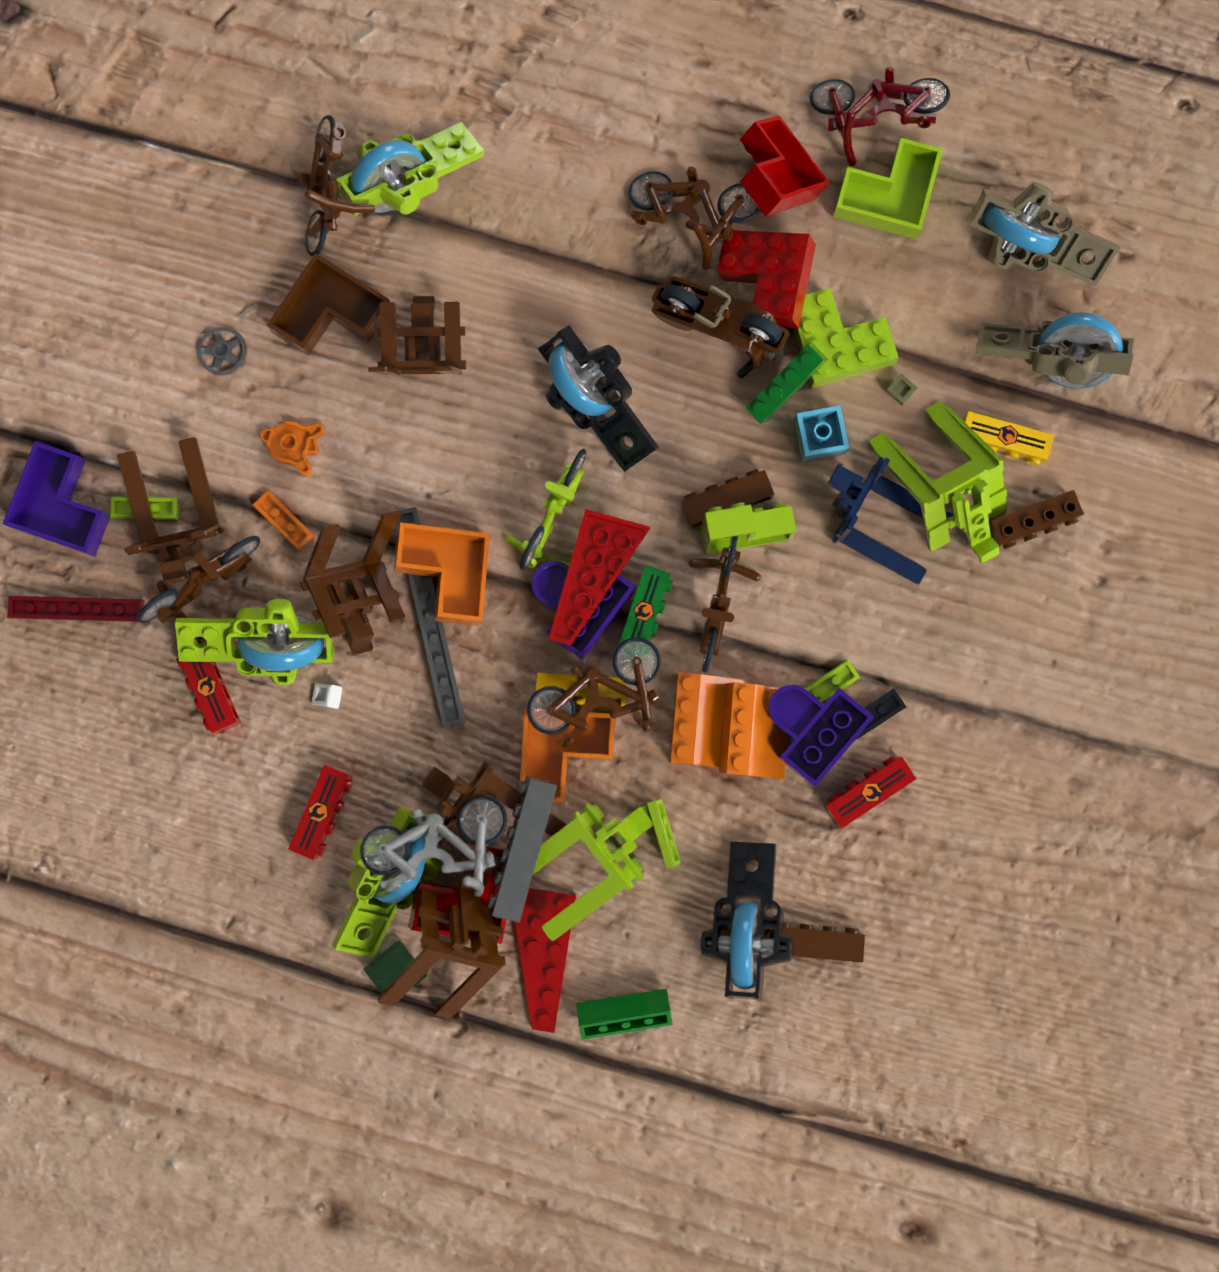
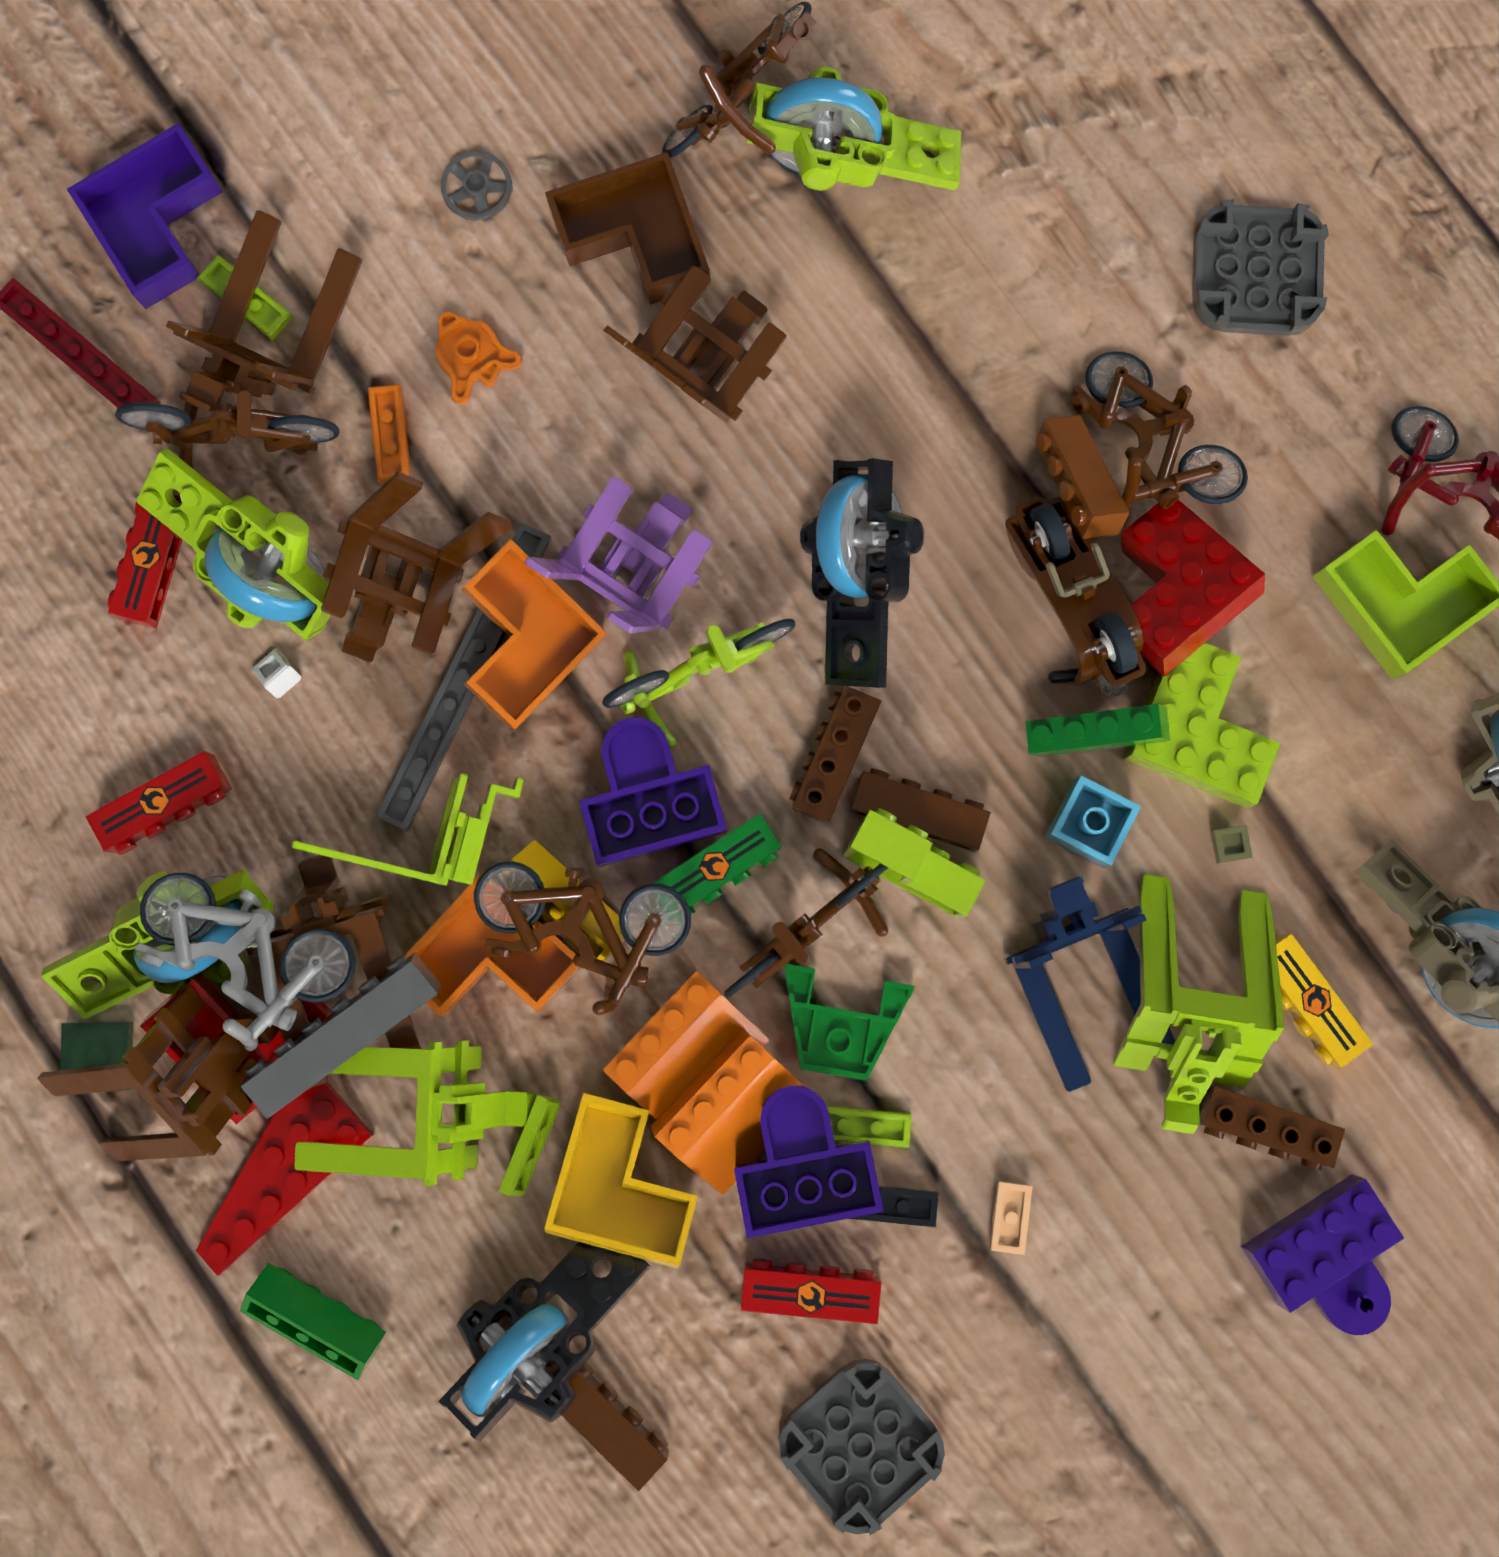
camera: 35 degrees right, 0 degrees up
red wing [549,509,651,646] -> none
red piece [740,115,830,217] -> none
none -> lime piece [291,773,524,886]
none -> medium lavender piece [524,477,713,633]
none -> yellow piece [544,1093,698,1269]
none -> dark grey tile [779,1359,945,1535]
none -> green wing [785,964,915,1081]
none -> reddish brown brick [789,685,882,825]
none -> light nougat plate [989,1180,1033,1255]
none -> dark orange brick [1036,415,1130,539]
none -> dark grey tile [1192,199,1329,336]
none -> dark purple brick [1240,1174,1404,1335]

